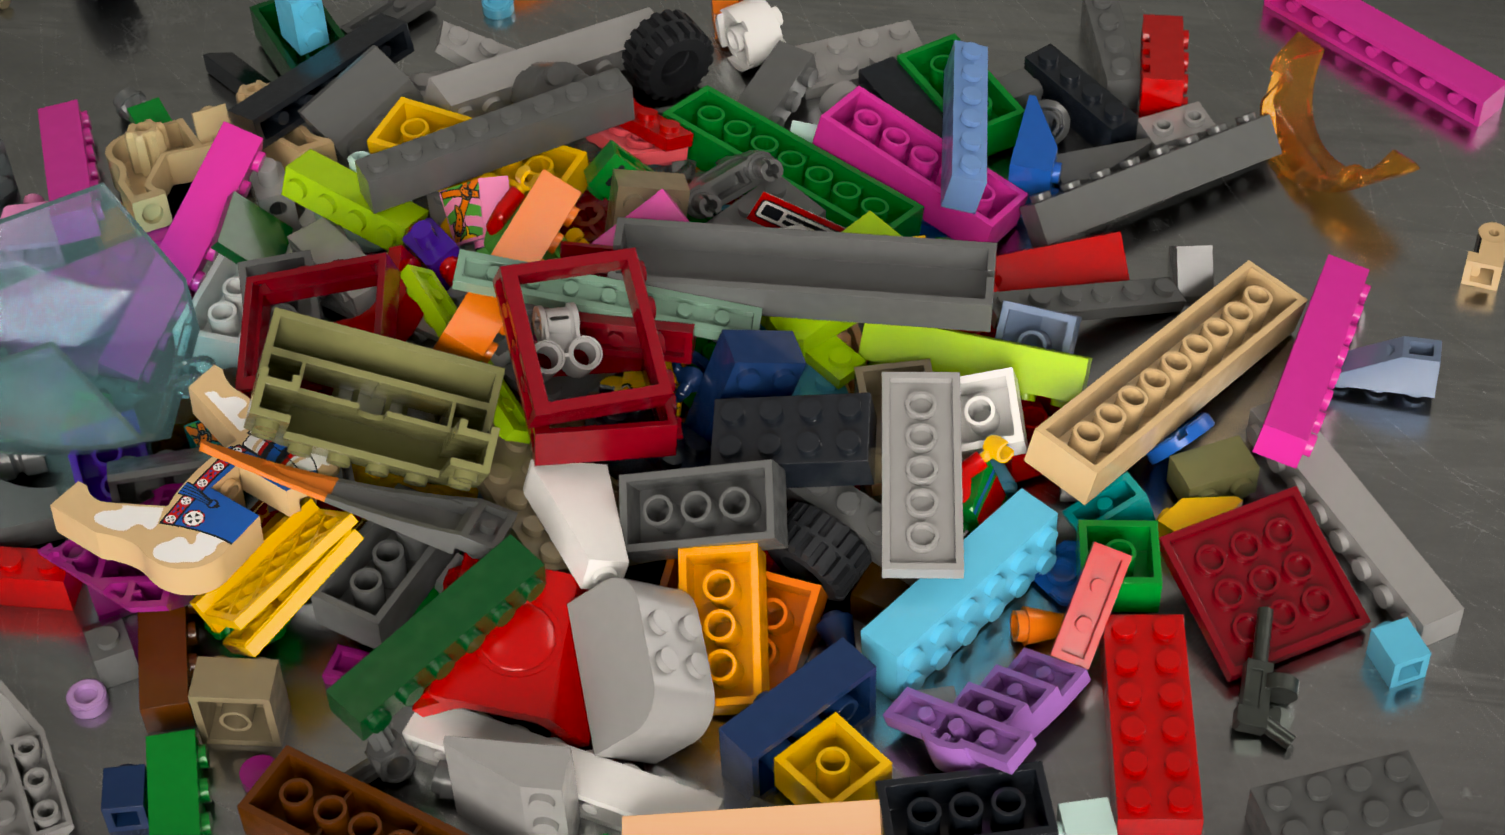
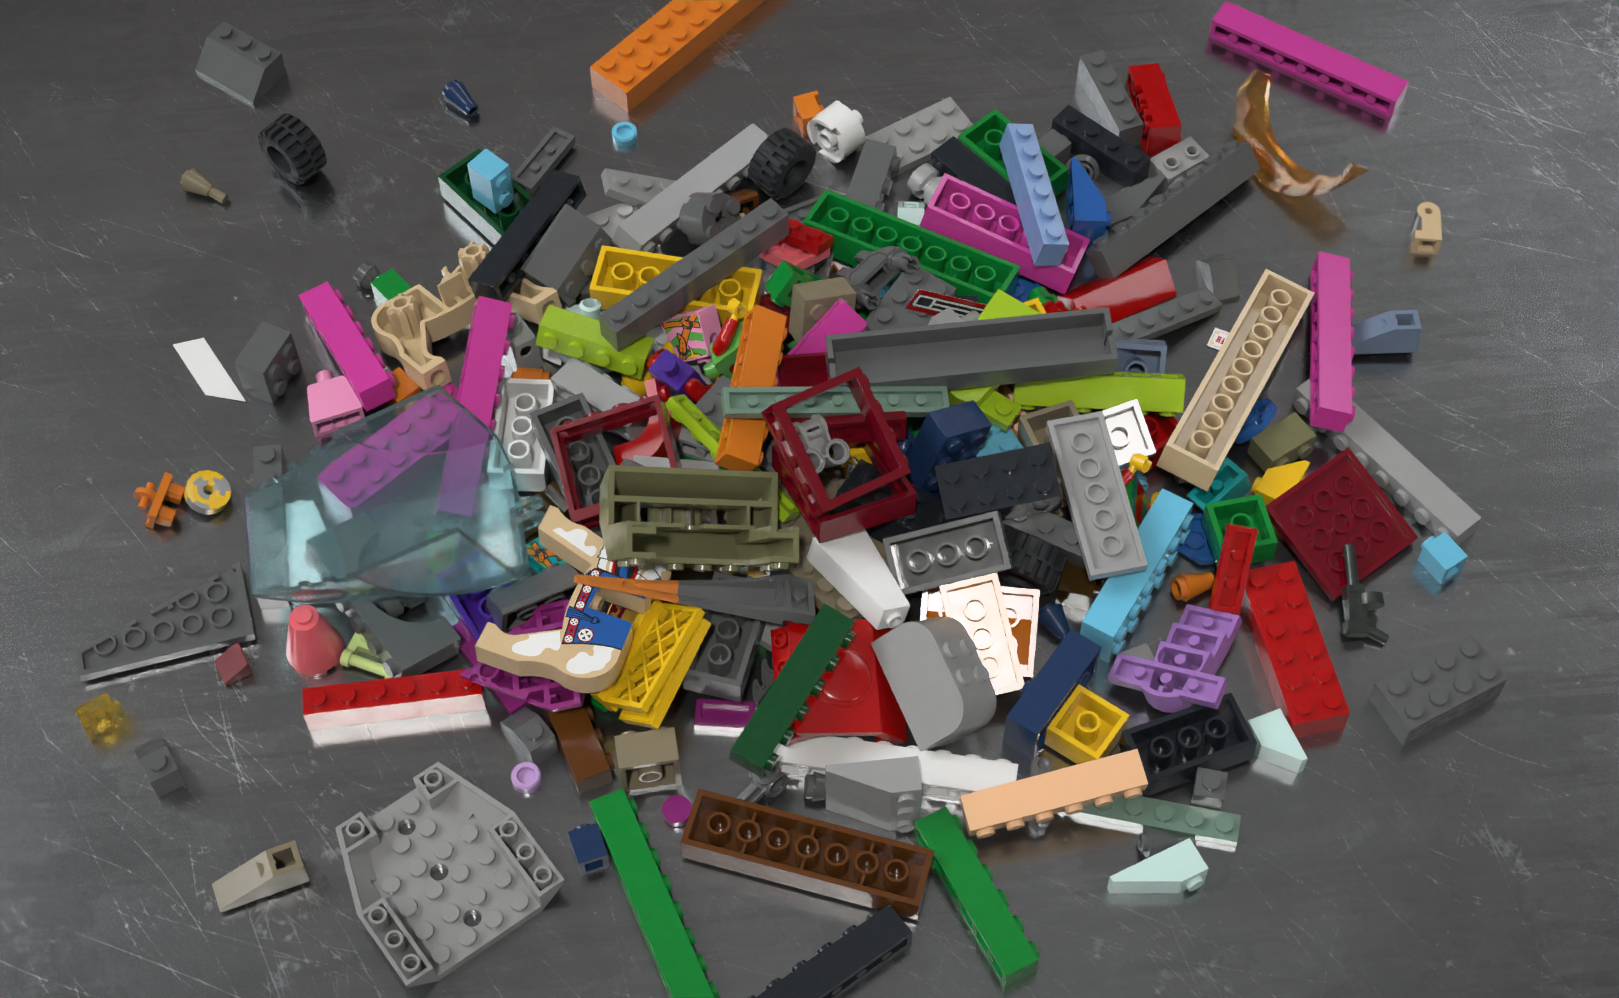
camera: 15 degrees left, 10 degrees up
black slope [203,52,271,93] -> none
tile [211,191,293,264] -> none

